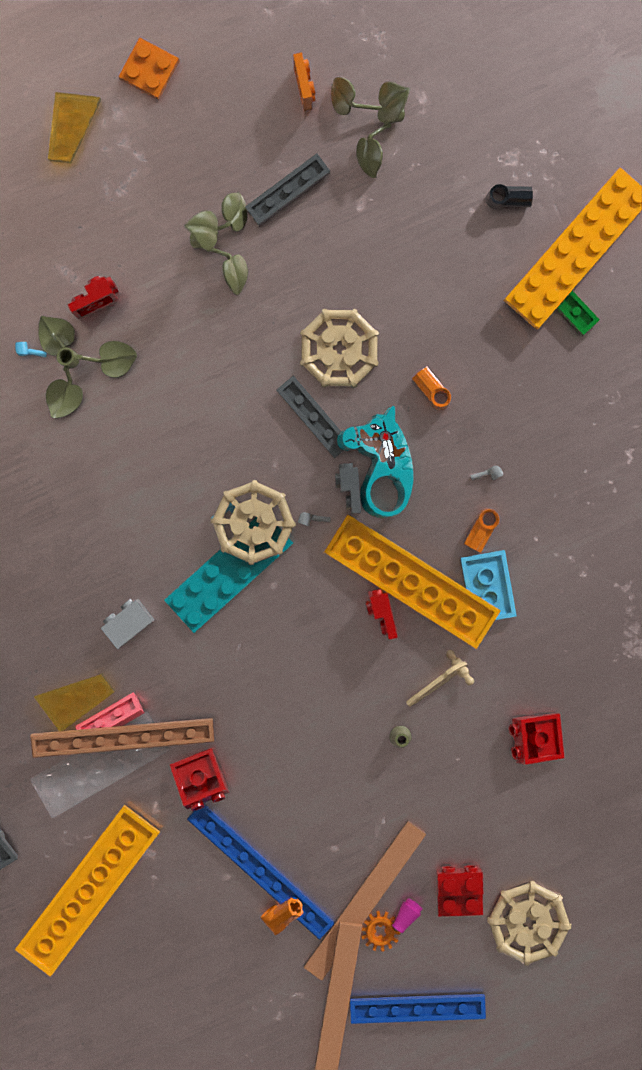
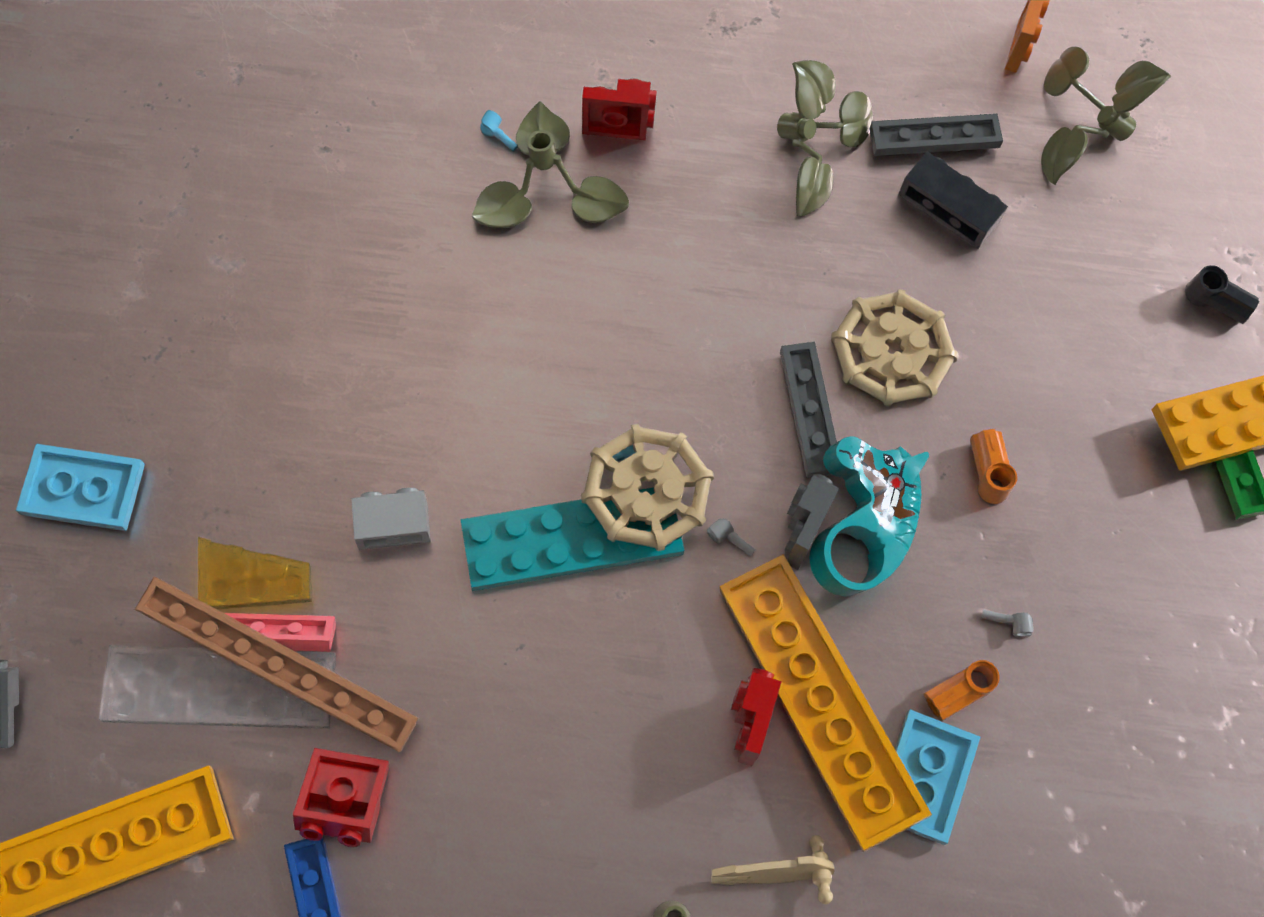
camera: 20 degrees right, 20 degrees down
none -> black brick [898,151,1008,249]

